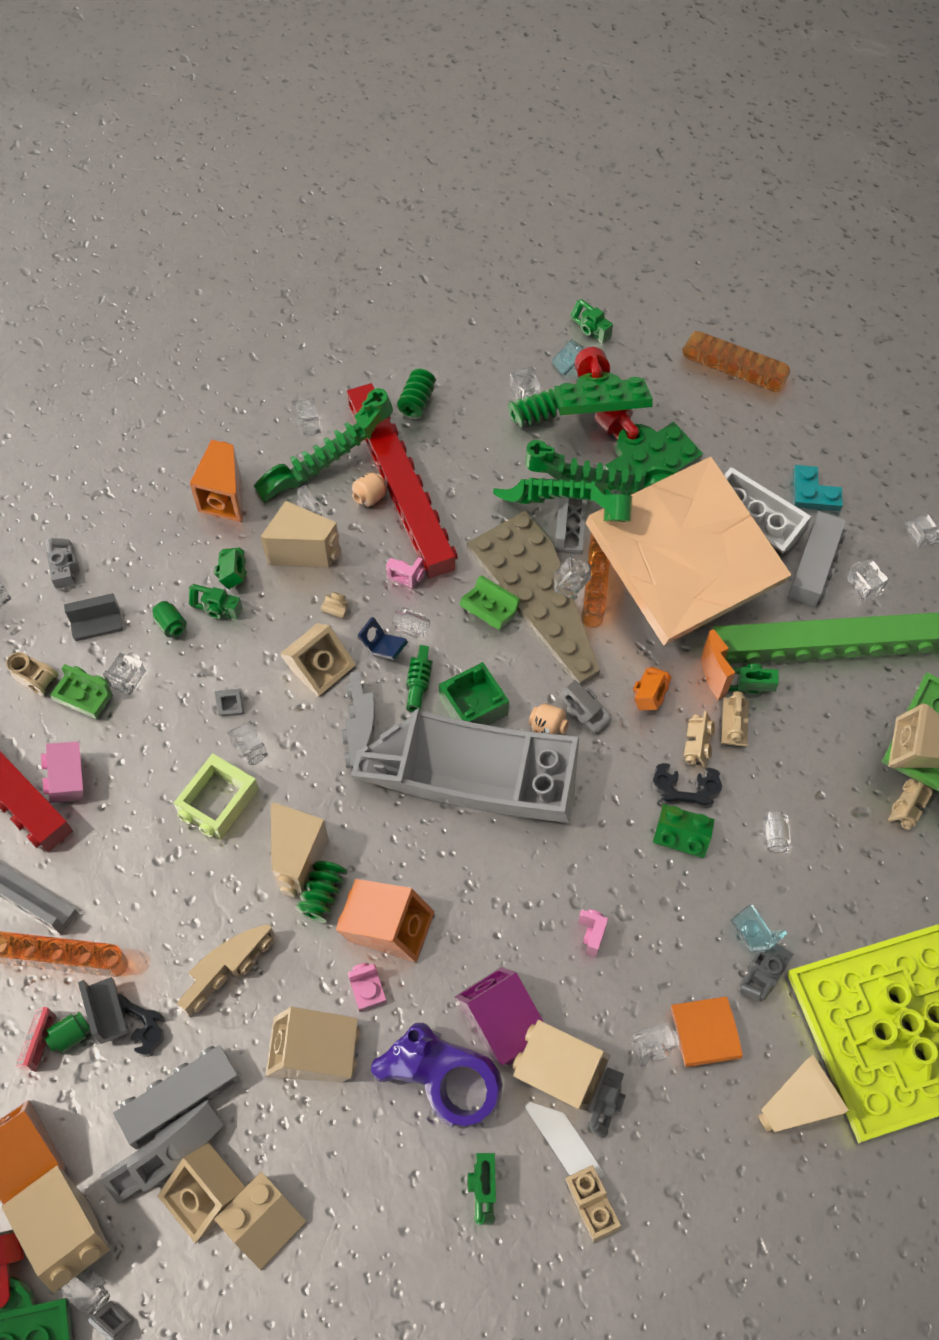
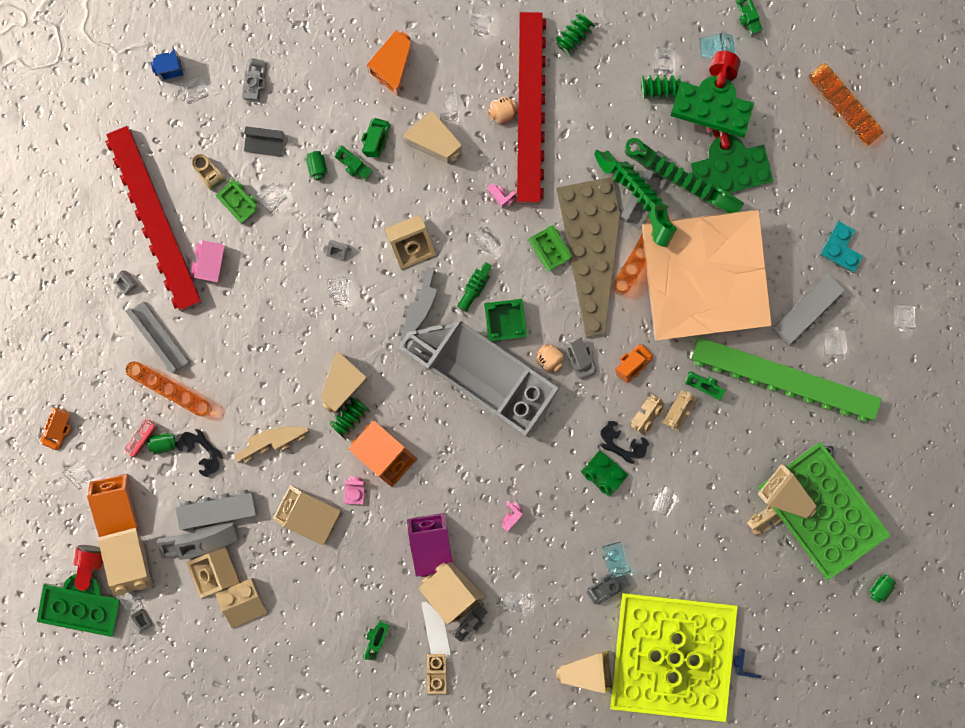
camera: 20 degrees right, 25 degrees up
dark grey panel [78,977,129,1044] -> none
yellowish green window [174,753,259,839] -> none
green piece [254,388,393,503] -> none
tan plate [321,592,349,619] -> none
dark blue bracket [358,617,408,660] -> none
dark purple animal [371,1023,503,1128] -> none
clear brick [554,556,591,600] -> none
orange slope [671,996,743,1067] -> none
orange slope [701,629,735,701] -> none
white slope [724,467,811,553] -> none

